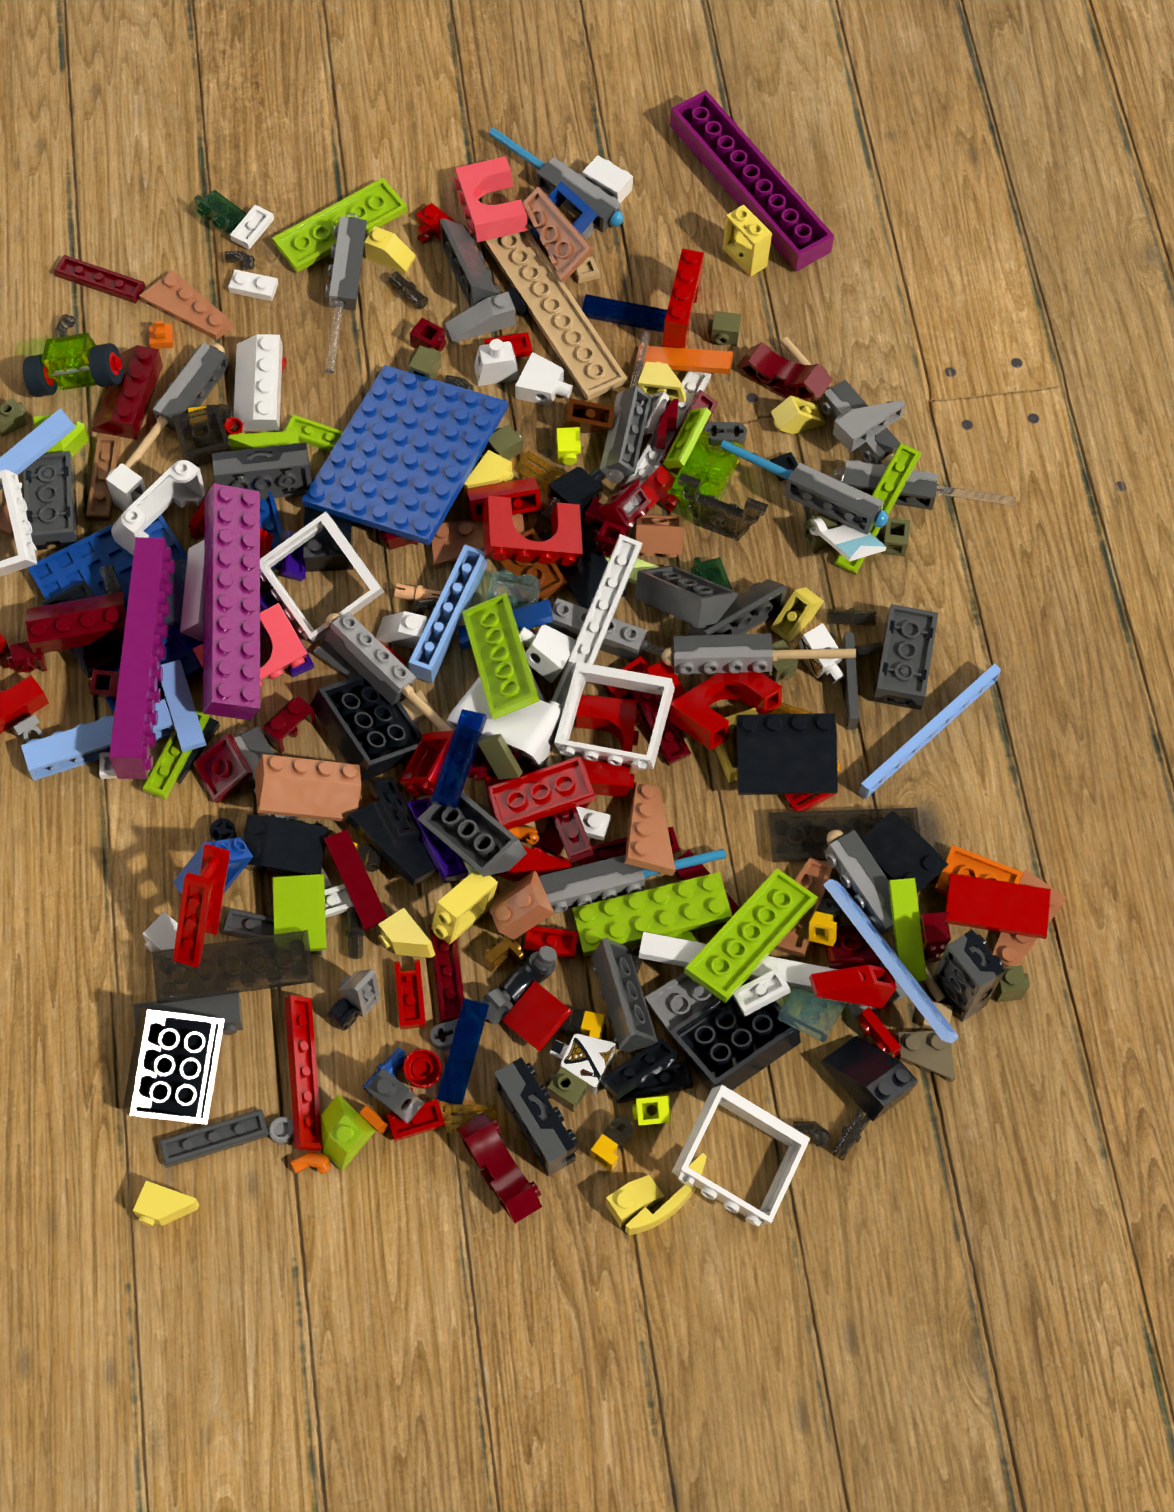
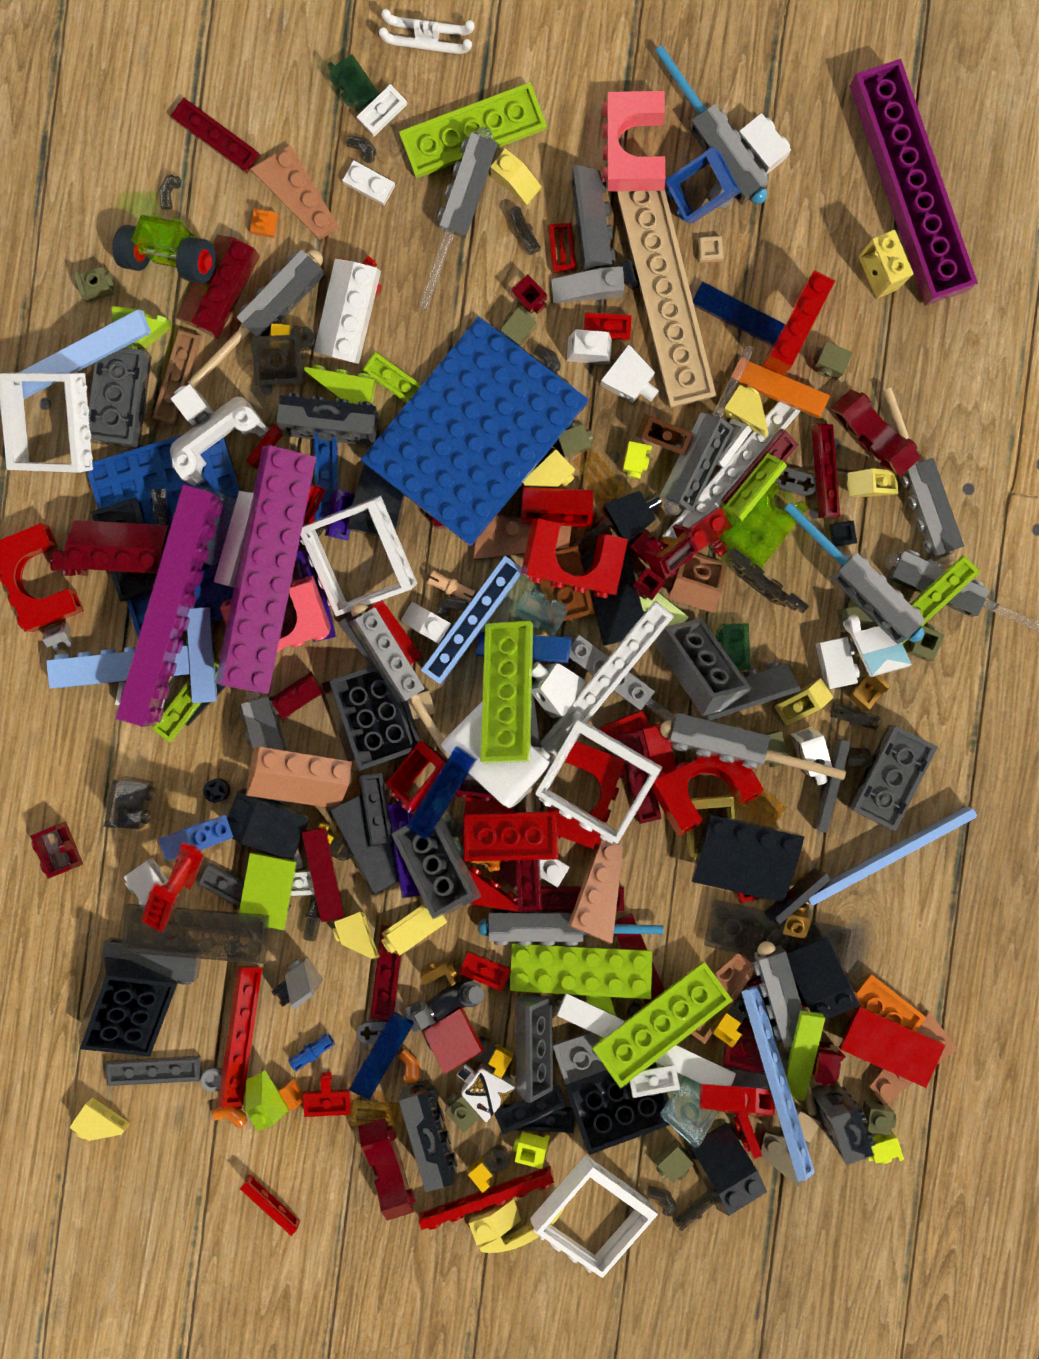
camera: 20 degrees right, 25 degrees up
dark red brick [88,669,119,699] -> none
dark red tile [192,733,254,803] -> none
red hinge [224,417,243,435] -> none
dark grey torso [366,1068,425,1124] -> none
red hinge [394,959,426,1030] -> none
red hair [402,1049,442,1089] -> none
red plate [416,202,457,243] -> none
olive tile [477,734,523,780] -> none
nougat slope [490,871,554,940] -> none
nougat wing [523,187,594,282] -> none
dark red slope [655,399,679,450] -> none
light grey slope [833,400,906,452] -> none
none -> dark red window [30,822,83,879]
none -> clear smoke slope [104,776,155,829]
none -> red tile [239,1174,300,1236]
none -> white piece [379,9,474,54]
none -> orange arm [397,1048,420,1085]
none -> red plate [418,1166,554,1231]
none -> red tile [548,222,576,273]
none -> olive brick [655,1139,694,1183]
none -> black tile [763,869,831,924]
none -> pearl gold bracket [783,903,812,938]
none -> dark red tile [811,423,840,518]
none -> white brick [815,637,859,689]
none -> pearl gold bracket [848,674,890,712]
none -> neon yellow brick [867,1132,904,1164]

